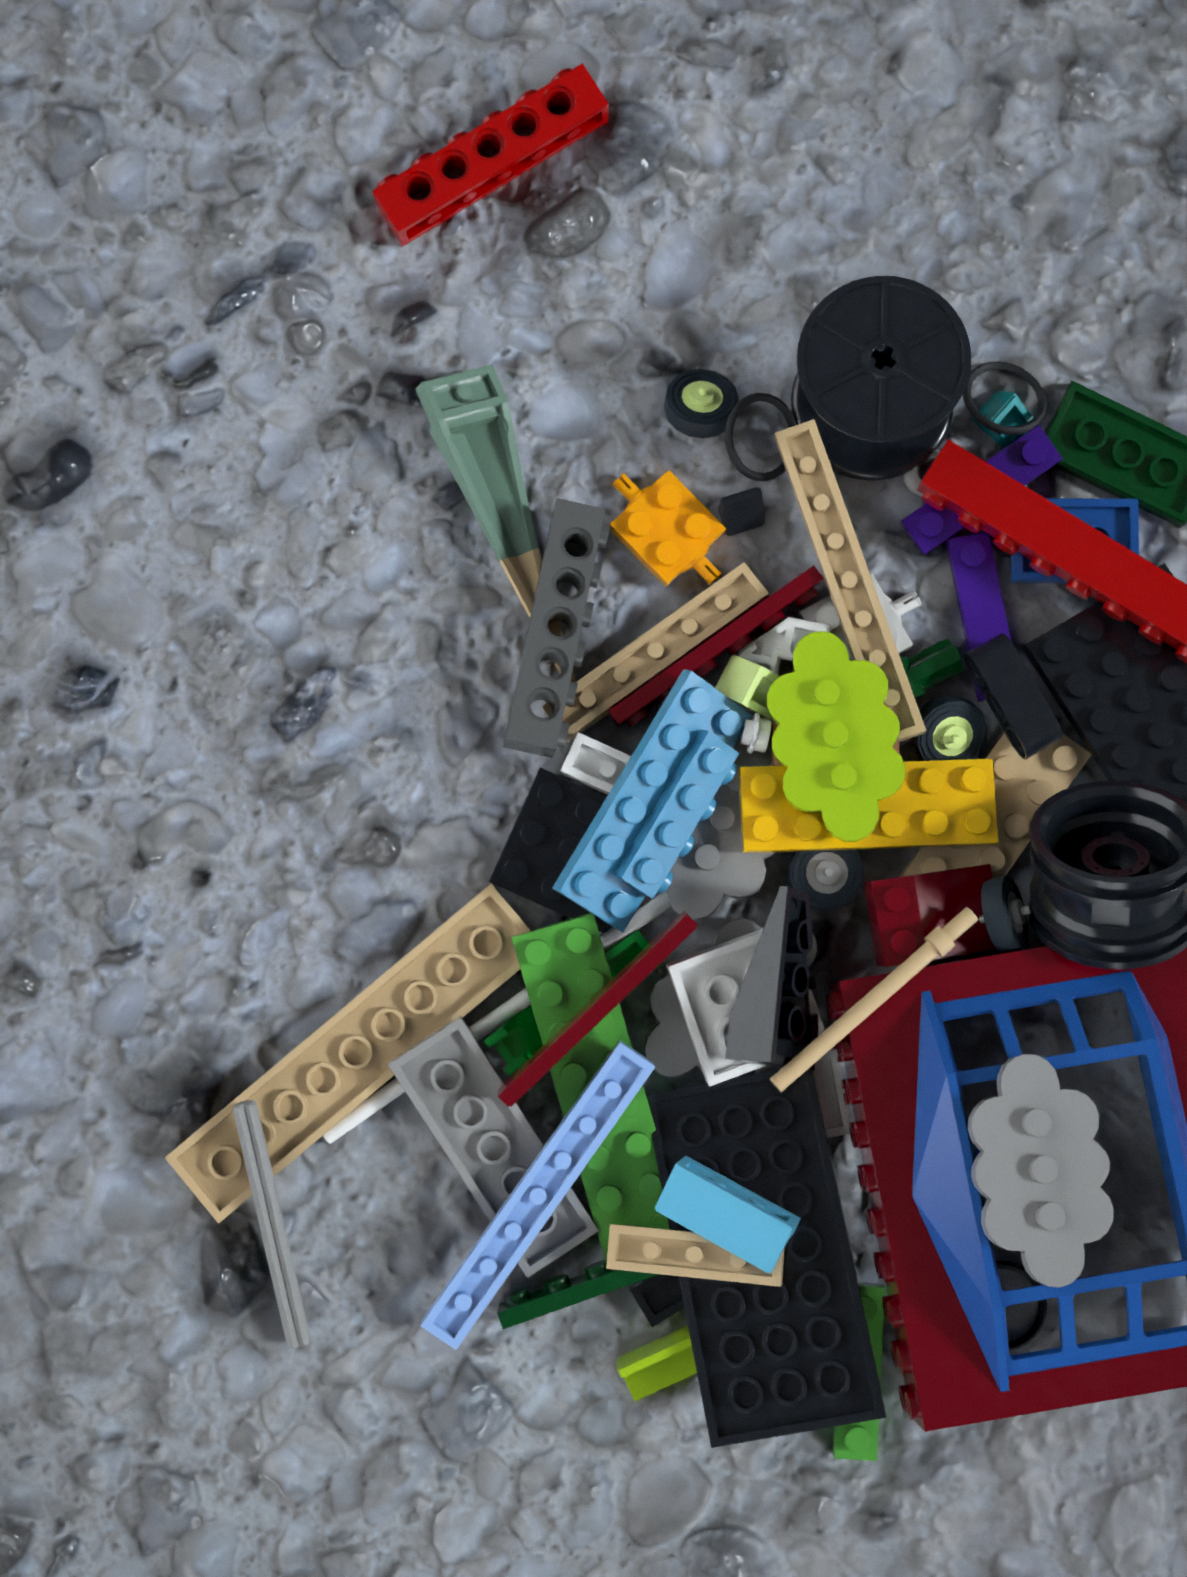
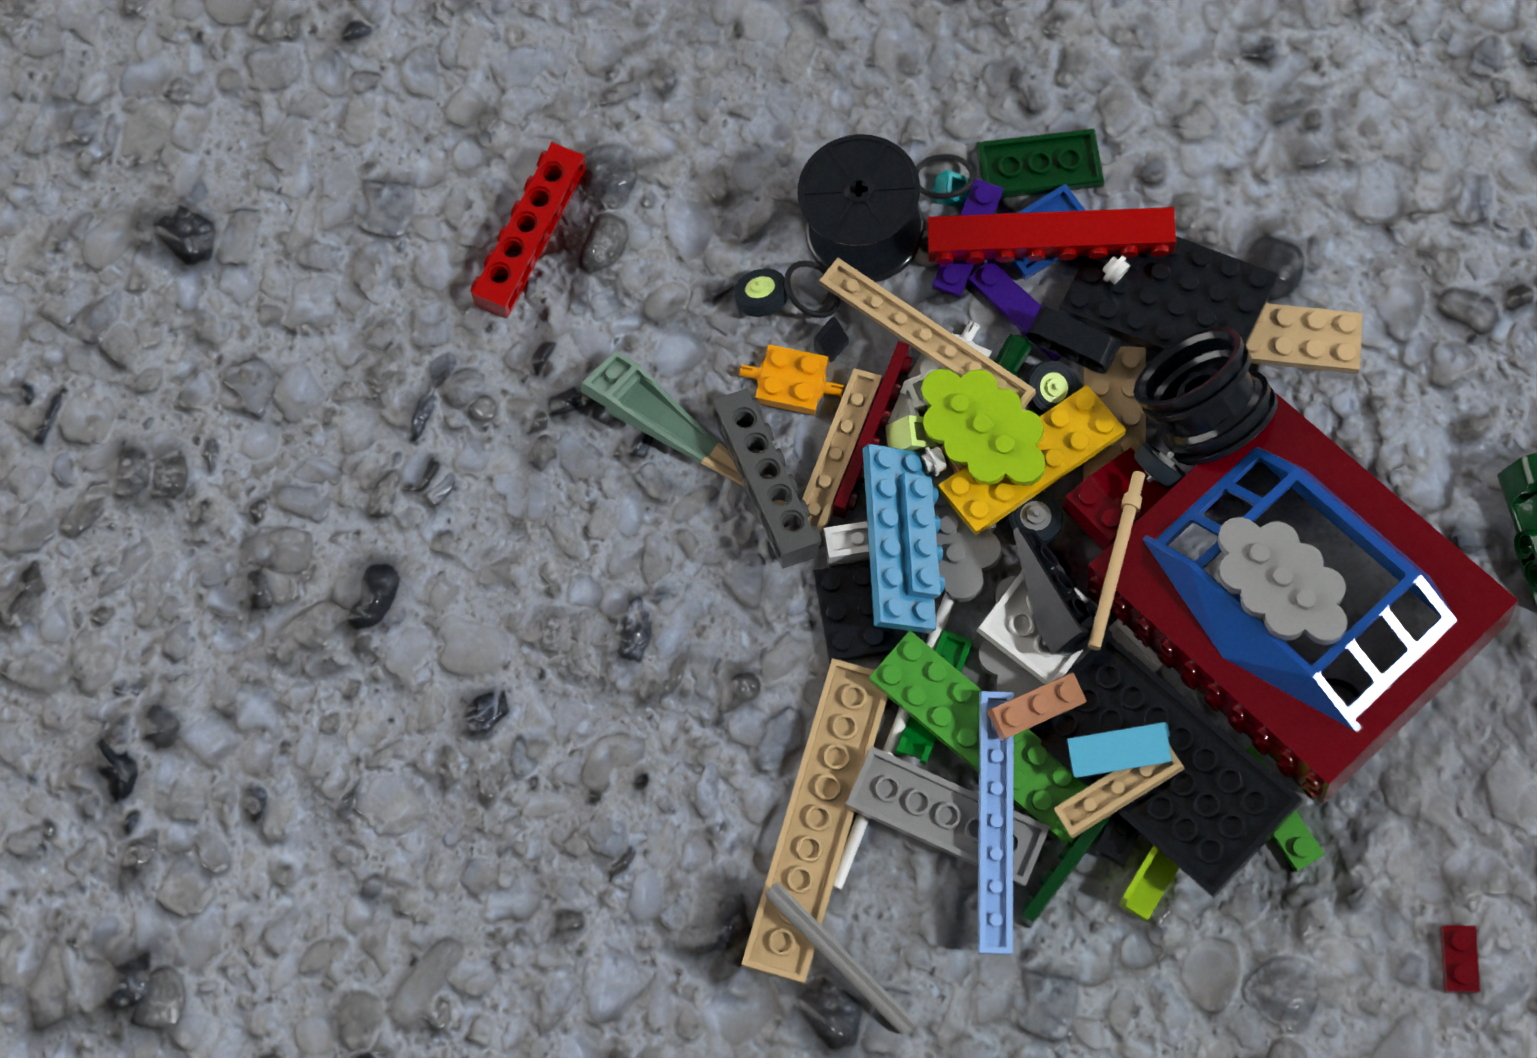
camera: 30 degrees left, 15 degrees down
dark red tile [497,911,698,1107] -> none
none -> nougat plate [987,673,1087,741]
none -> white plate [1102,255,1130,285]

